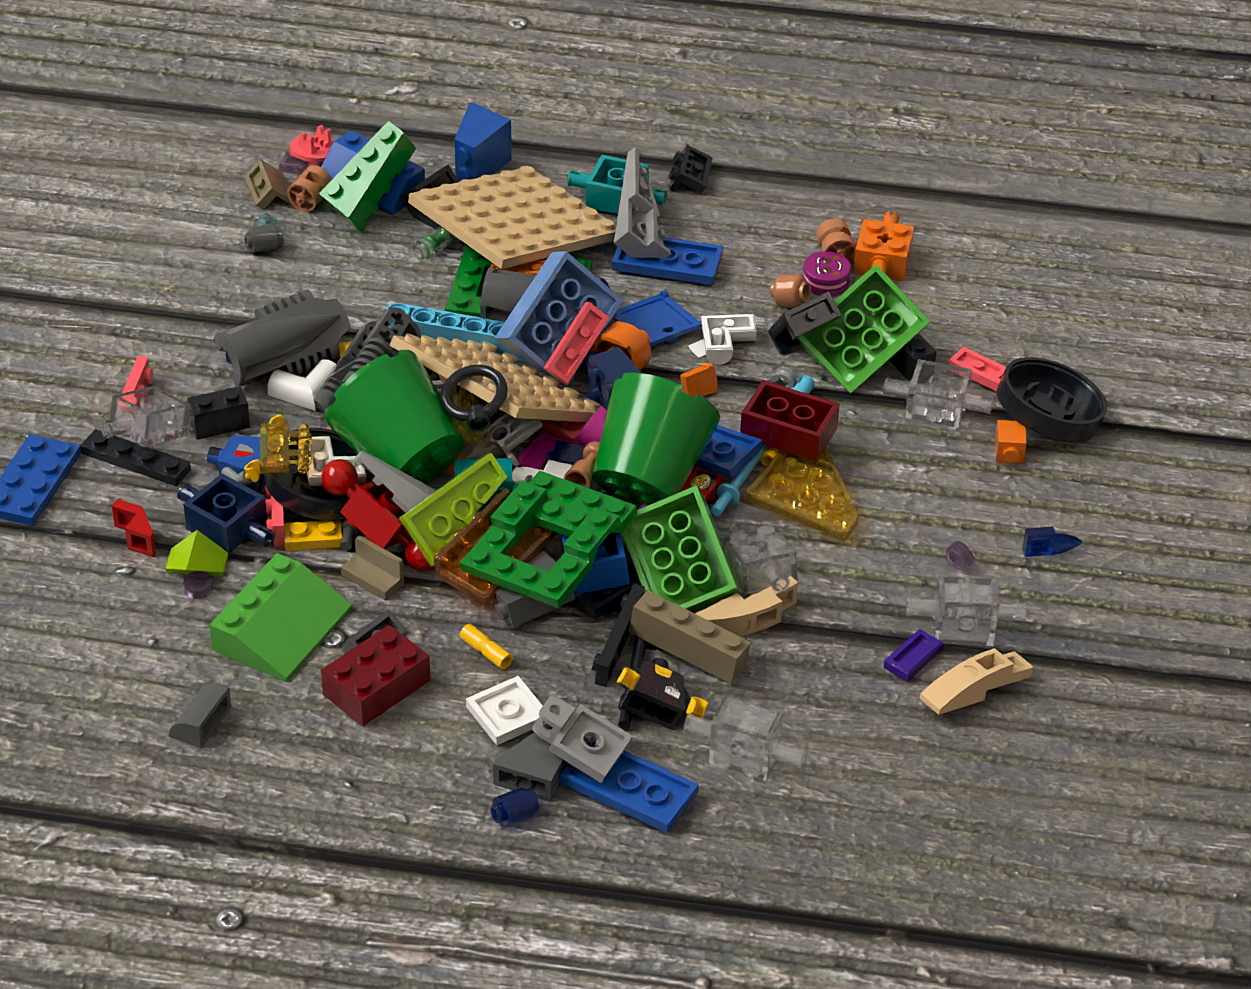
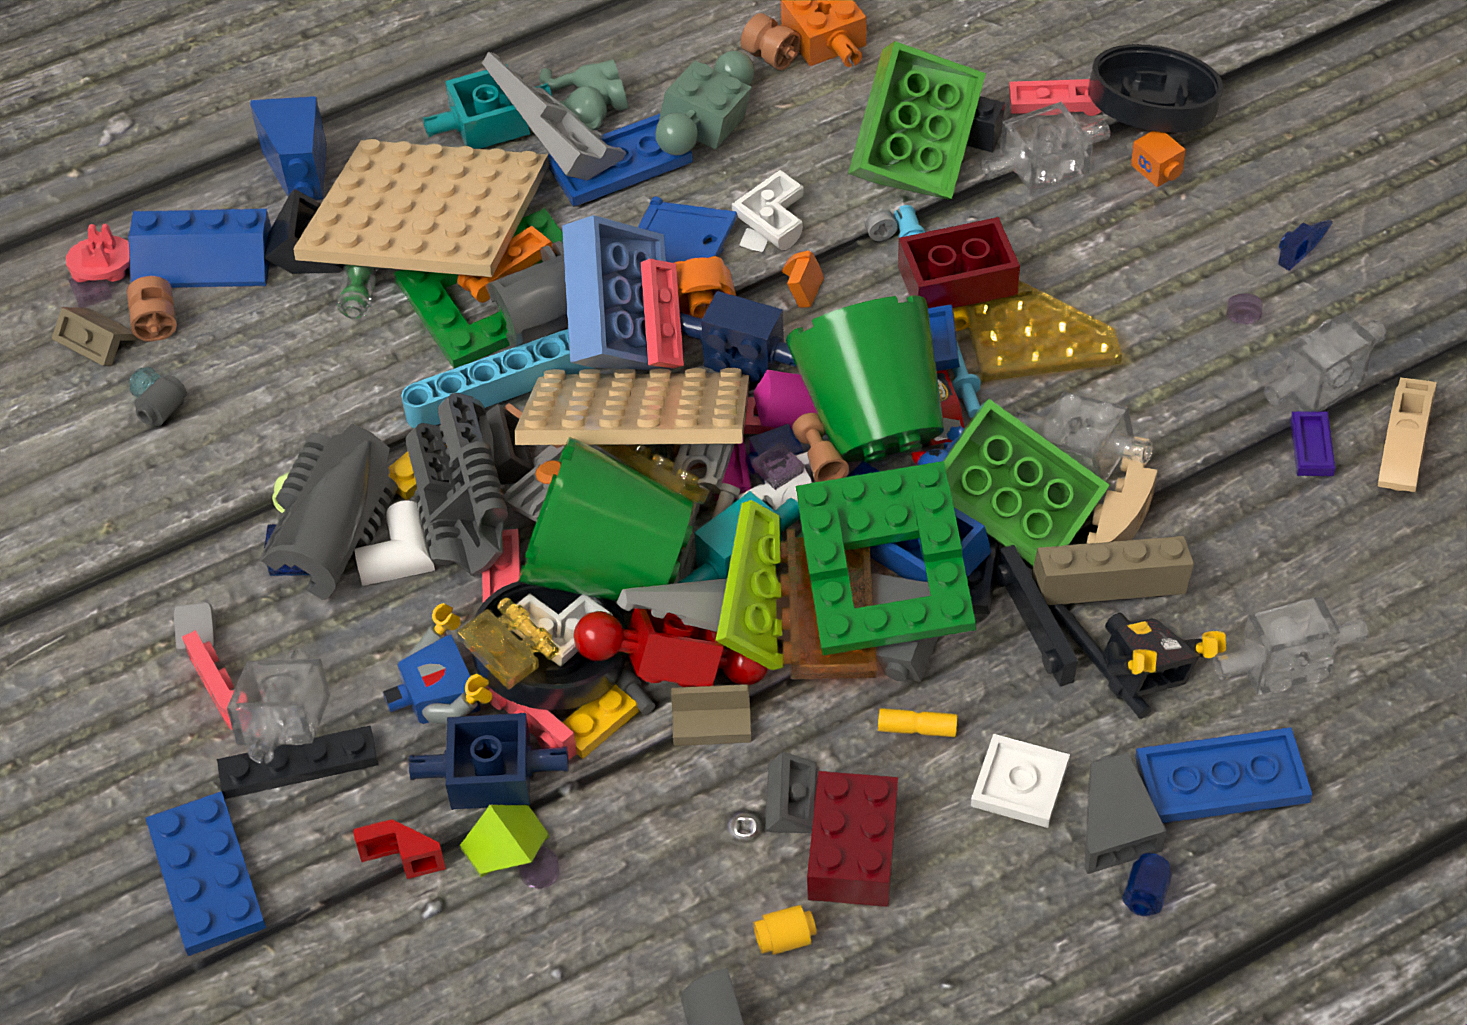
camera: 35 degrees left, 10 degrees up
black brick [187,386,250,440] -> none
bright green slope [209,553,352,682] -> none
wedge [319,121,416,233] -> none
black piece [440,365,508,431] -> none
light grey plate [532,696,633,783] -> none
black bracket [668,144,713,193] -> none
black panel [768,292,841,353] -> none
nougat head [770,274,811,308] -> none
magenta head [803,251,851,296] -> none
none -> light grey slope [174,603,216,652]
none -> sand green animal [539,59,629,131]
none -> sand green brick [655,51,755,155]
none -> clear purple tile [752,442,804,490]
none -> yellow brick [753,905,817,955]

